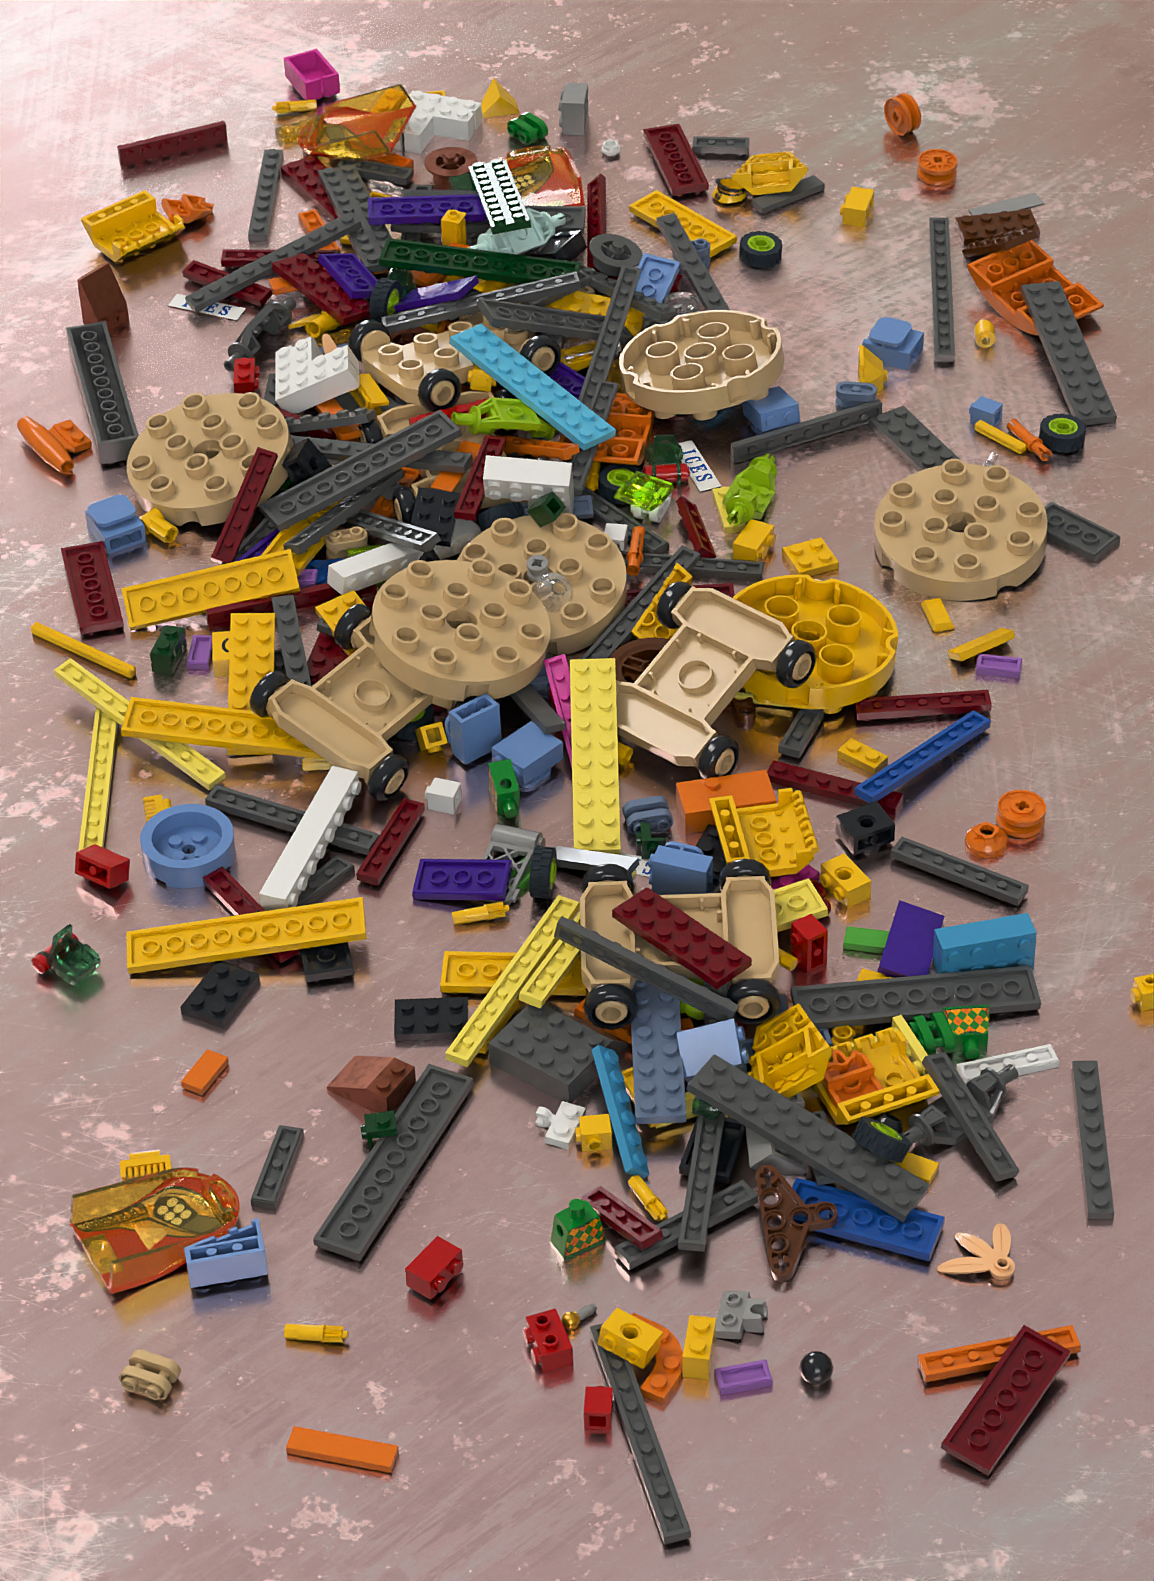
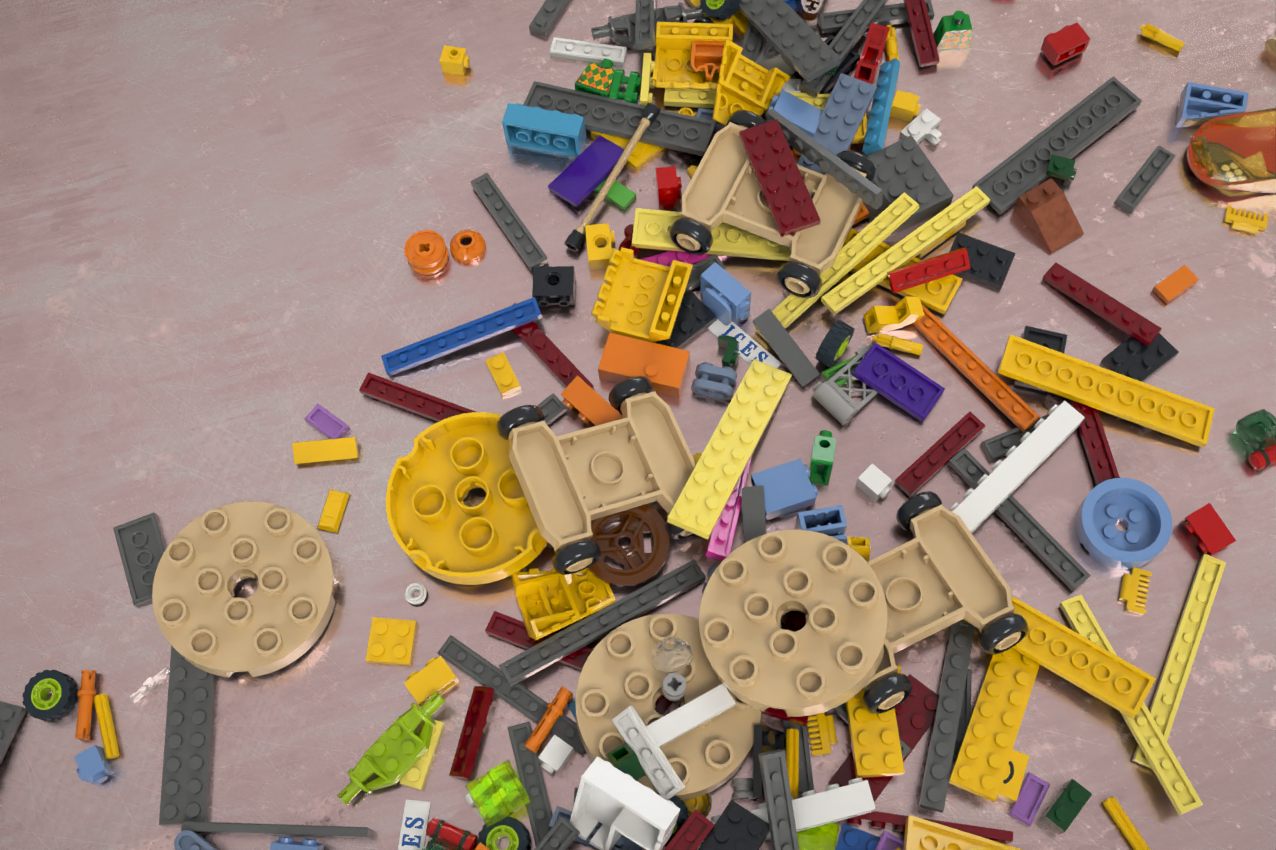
camera: 150 degrees left, 25 degrees up
none -> orange brick [561,375,623,426]
none -> tan hose [564,103,661,251]
none -> white tile [612,706,685,800]
none -> white tile [646,684,736,747]
none -> red arch [854,23,890,84]
none -> yellow brick [863,296,924,333]
none -> red plate [887,248,970,293]
none -> orange tile [912,304,1040,433]
none -> dark red plate [1042,262,1162,346]

